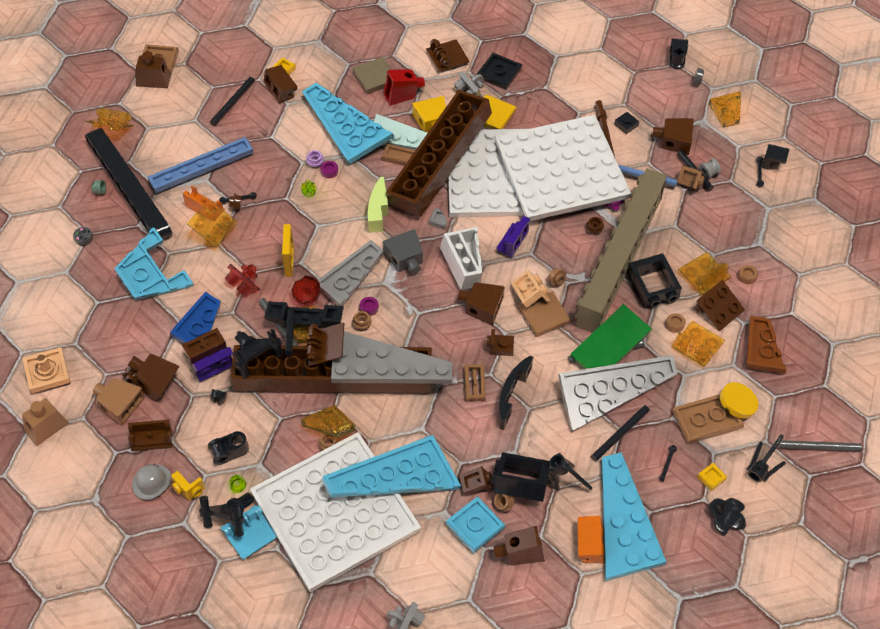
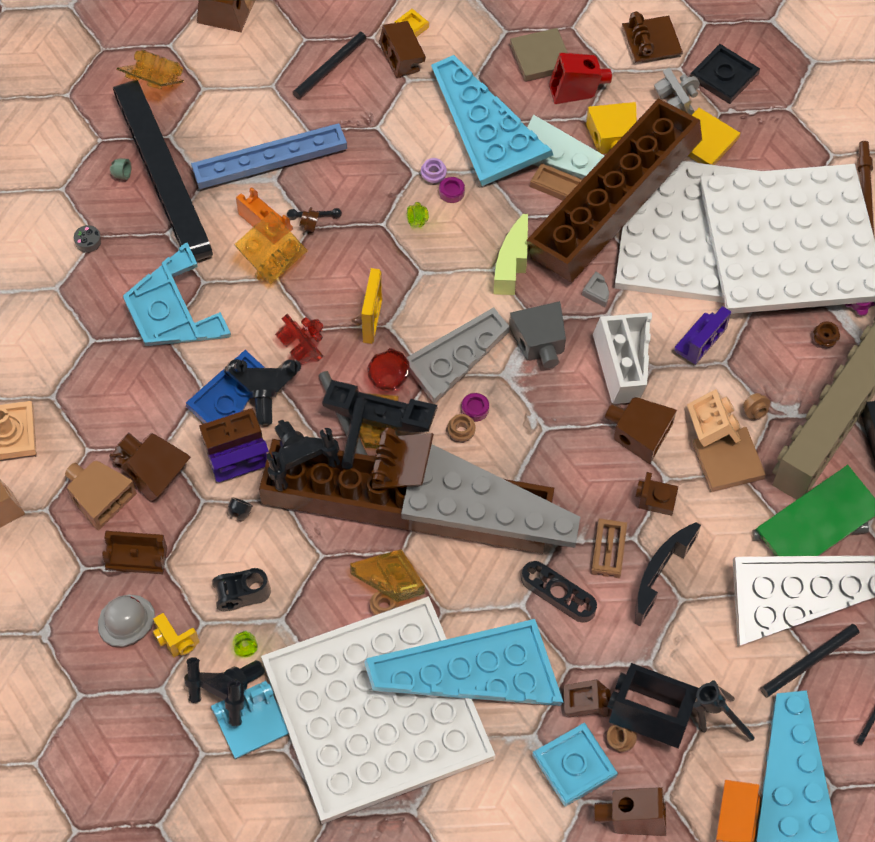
camera: 10 degrees right, 5 degrees up
none -> black axle [224,359,301,425]
none -> black beam [521,561,597,623]

